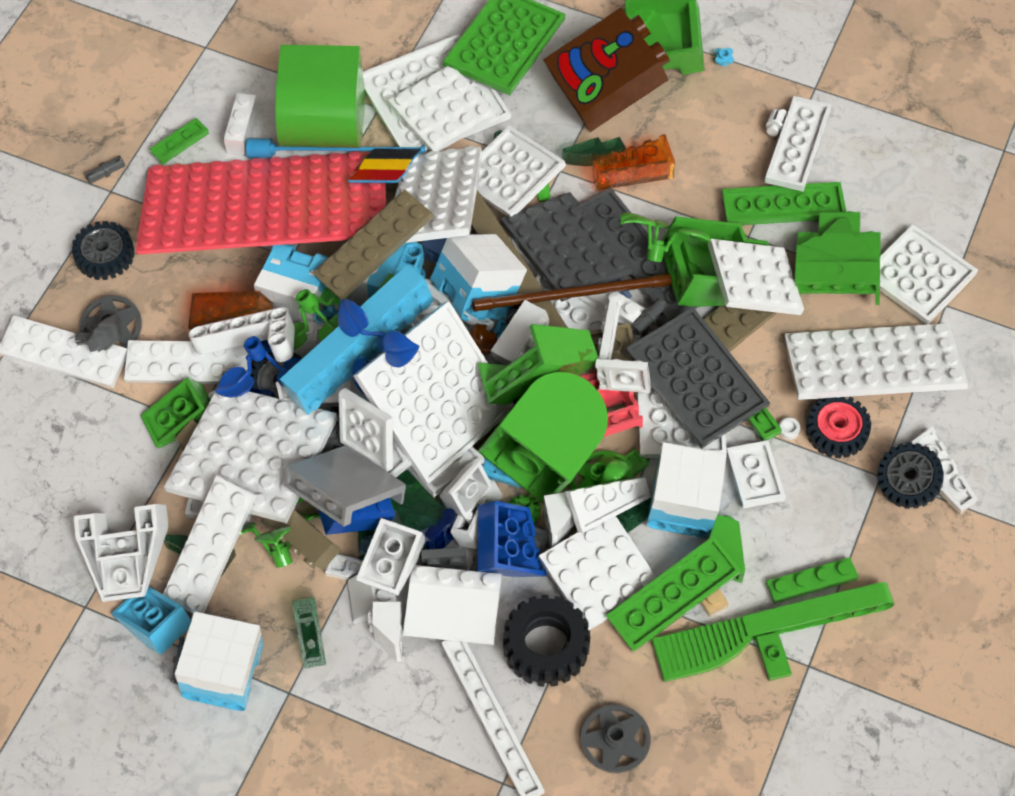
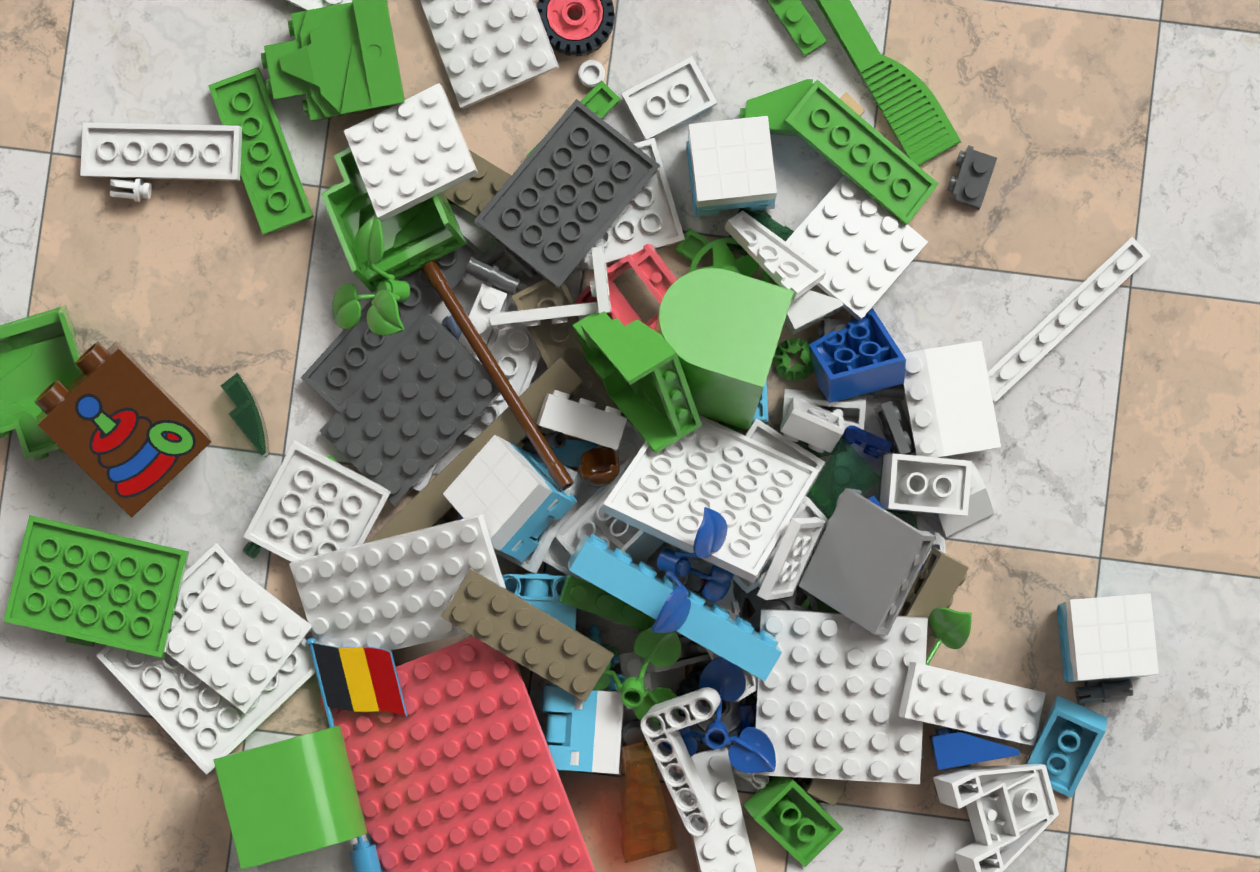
camera: 105 degrees left, 25 degrees up
clear green slope [292,595,326,669] -> none
white slope [368,602,403,662] -> none
black tyre [503,595,590,687] -> none
dark grey wheel [581,705,651,773] -> none
clear orange wedge [592,134,675,191] -> none
bright green hair [600,458,630,484] -> none
medium azure plate [714,48,734,66] -> none
bright green plate [756,632,792,681] -> none
none -> blue slope [929,727,1020,770]
none -> dark grey bracket [947,145,997,209]

